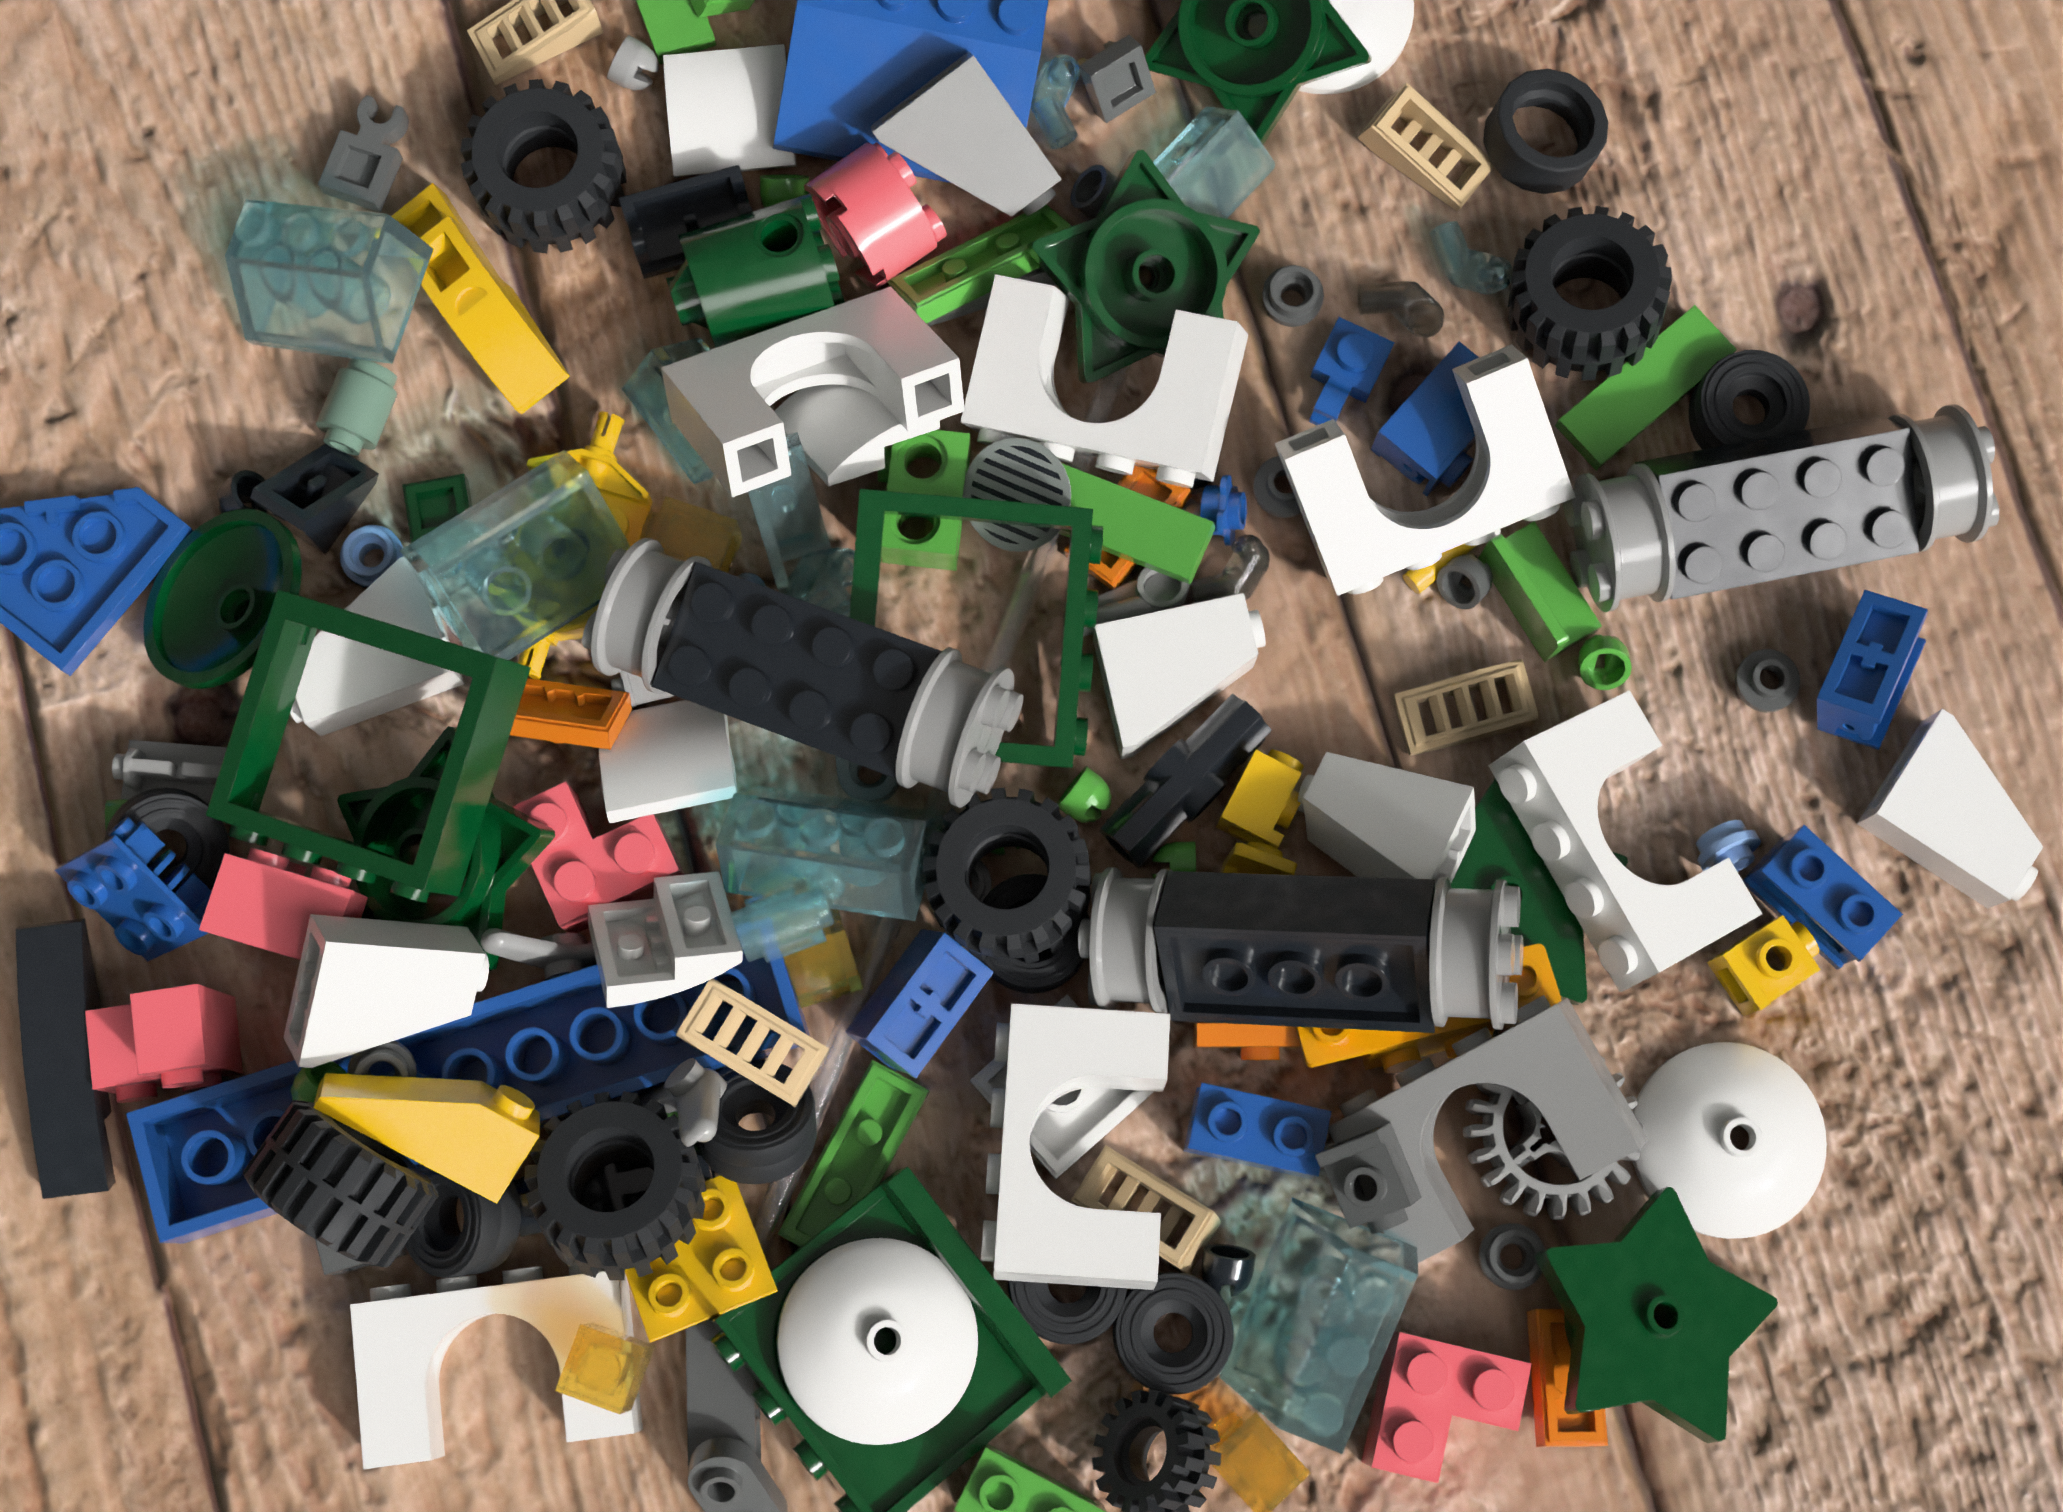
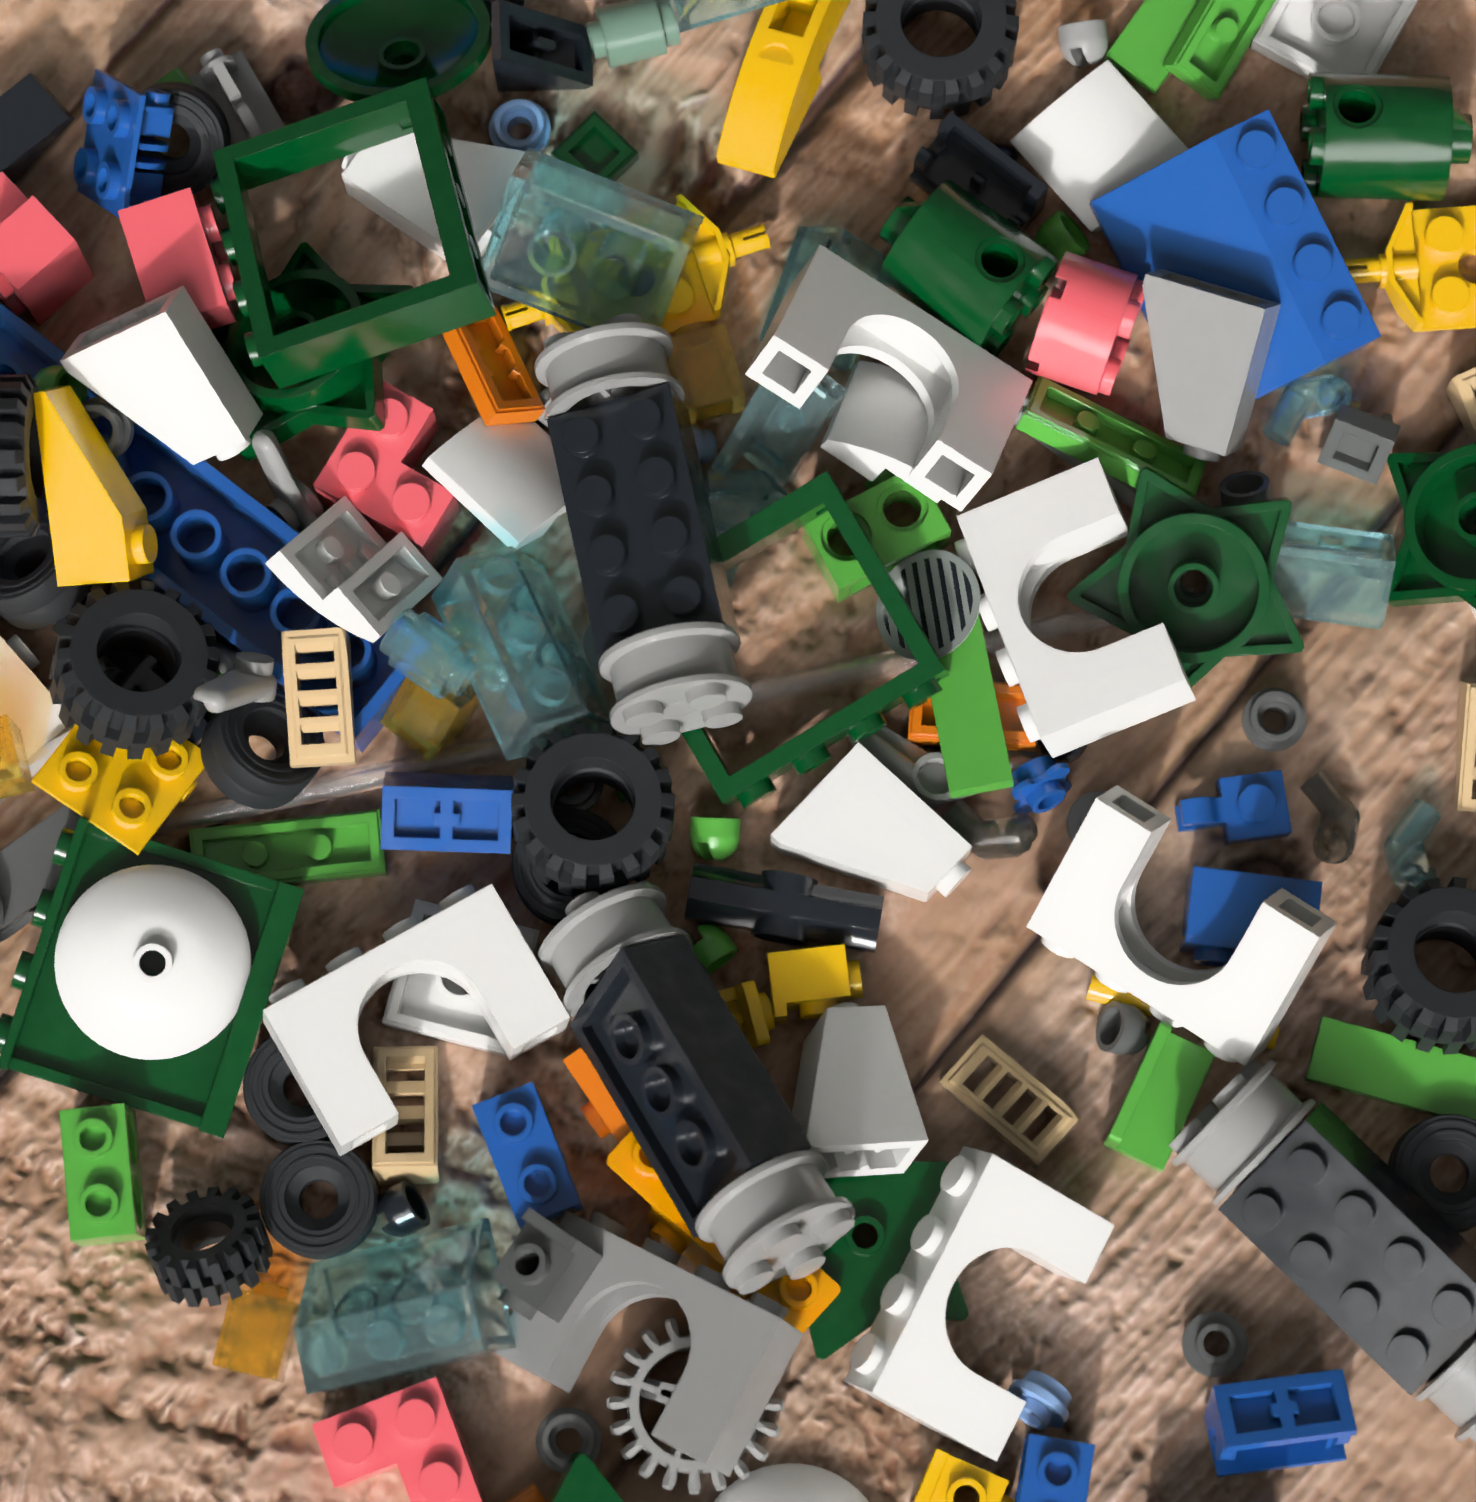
camera: 60 degrees right, 0 degrees up
bright green hinge [1578,634,1632,690] -> none

